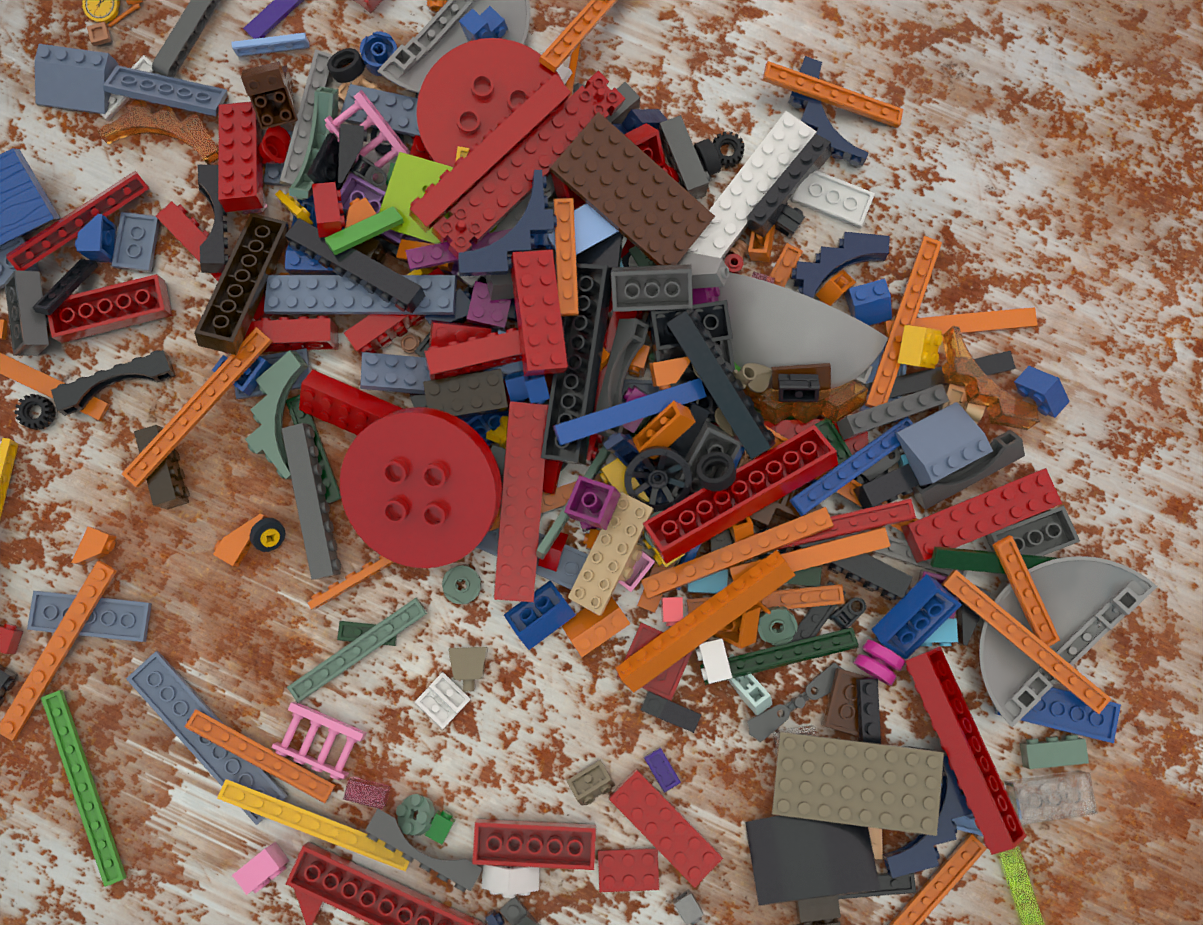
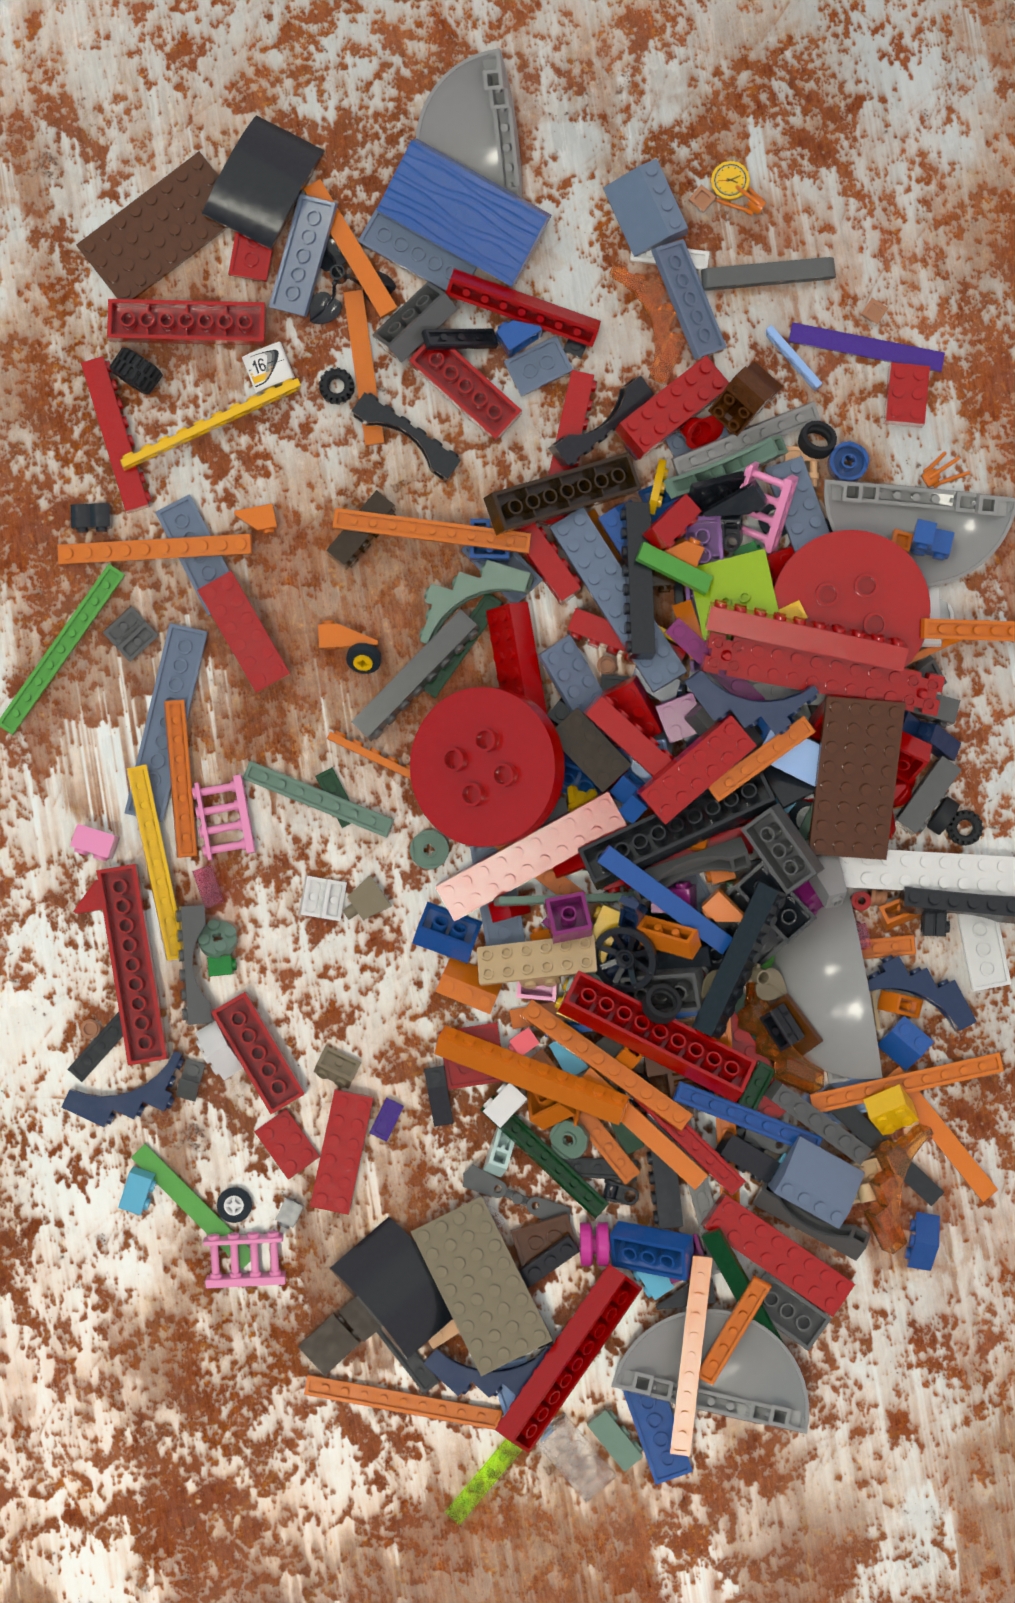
camera: 55 degrees right, 5 degrees up
none -> dark grey slope [102,606,159,662]
none -> red brick [197,571,290,692]
none -> black plate [563,339,587,359]

